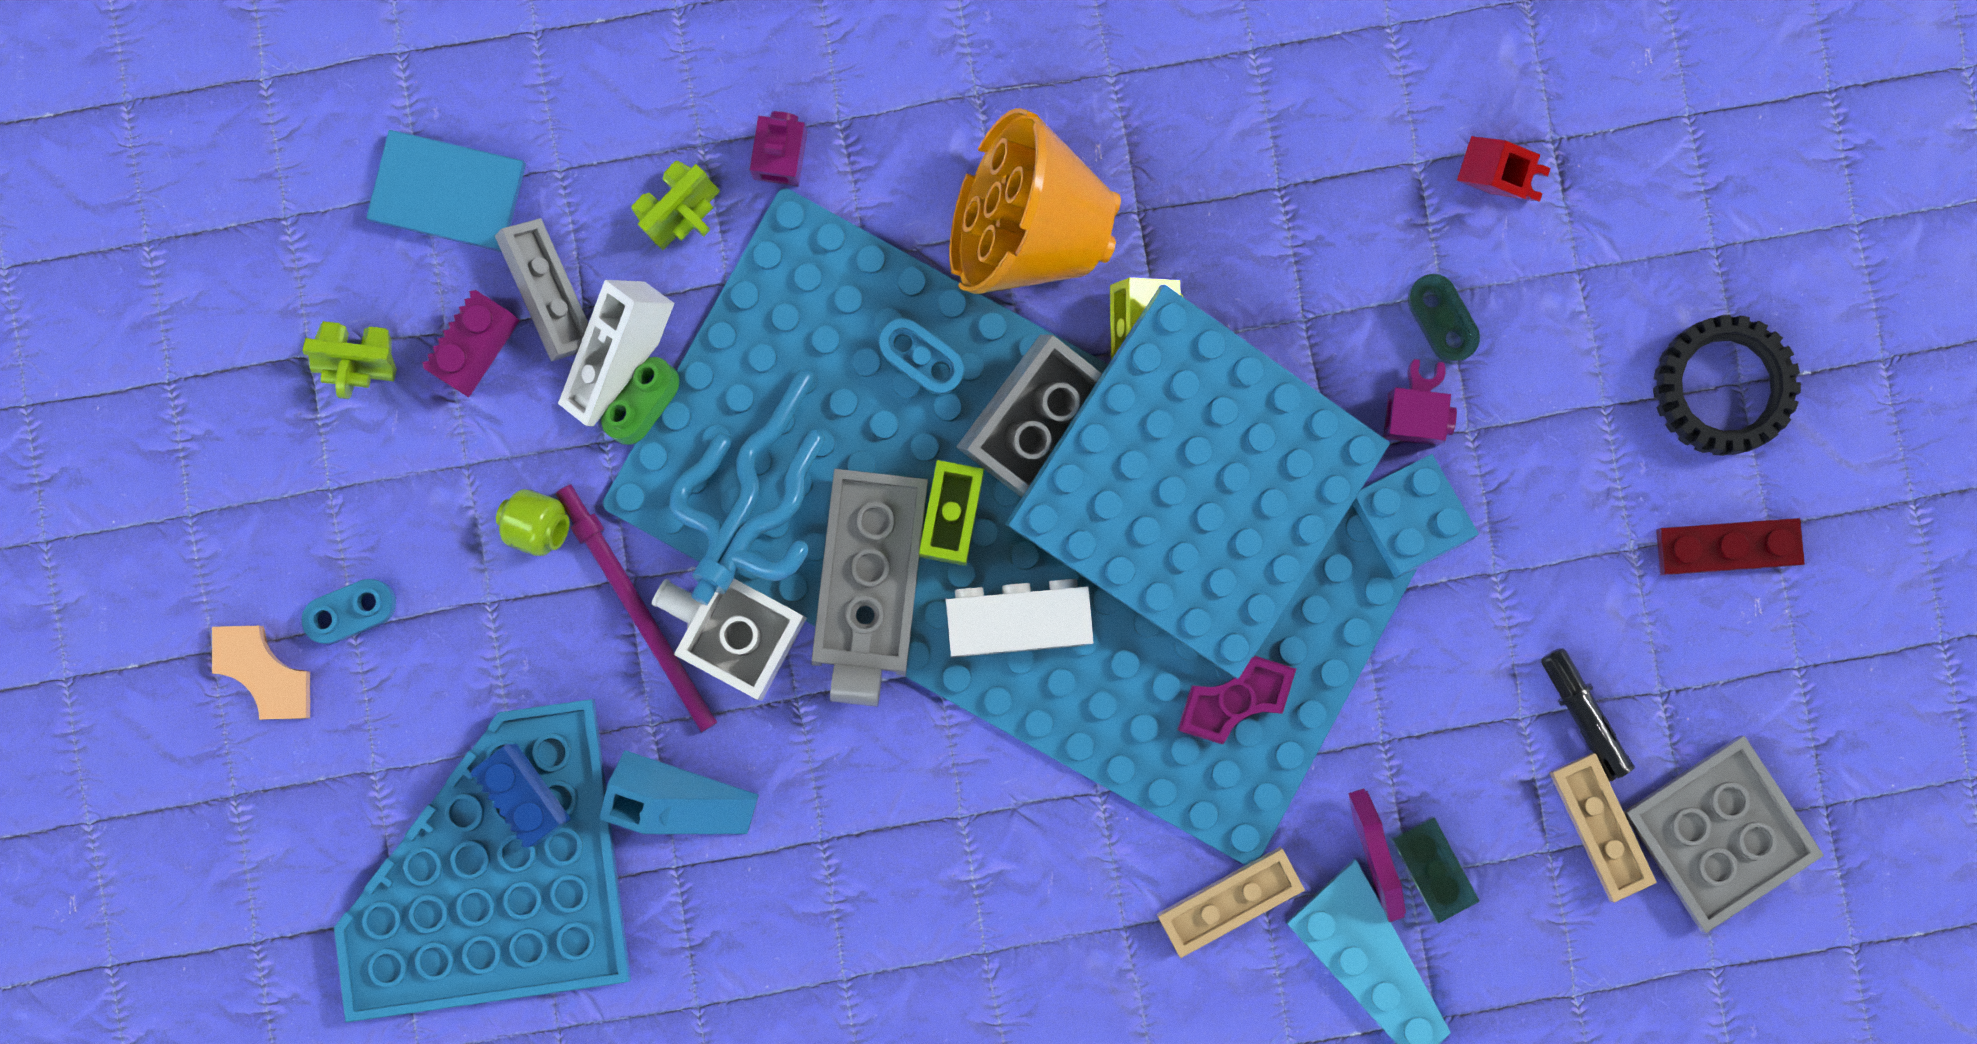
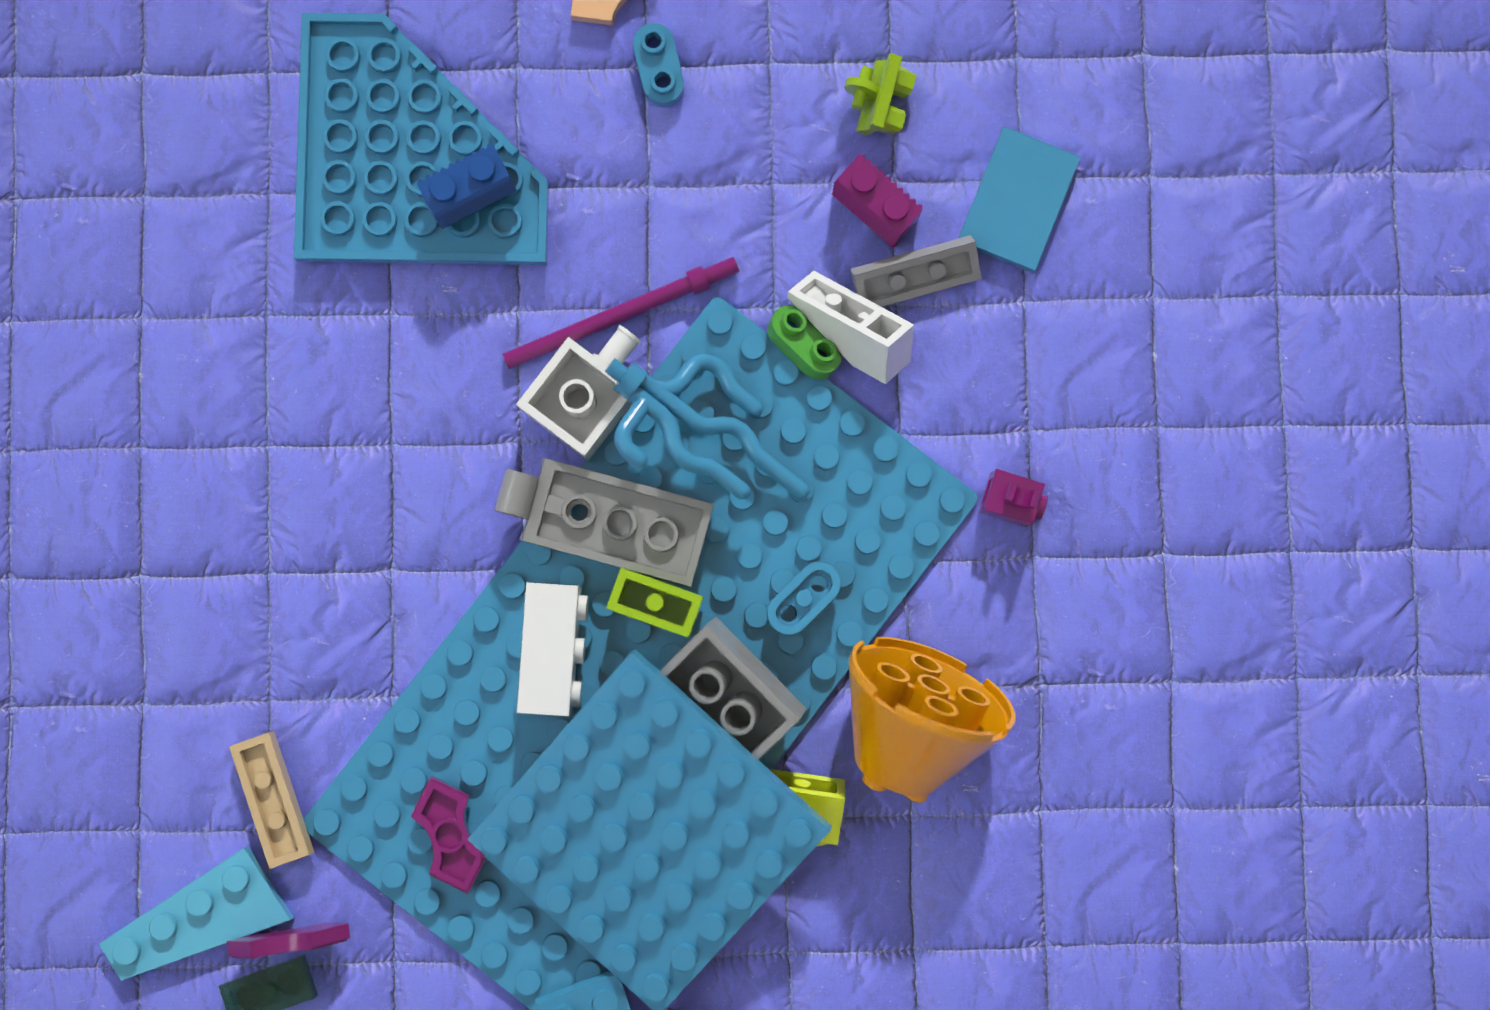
camera: 95 degrees right, 0 degrees up
lime head [496,489,570,556] -> none
dark azure slope [599,750,759,834] -> none
lime hips [631,161,720,250] -> none

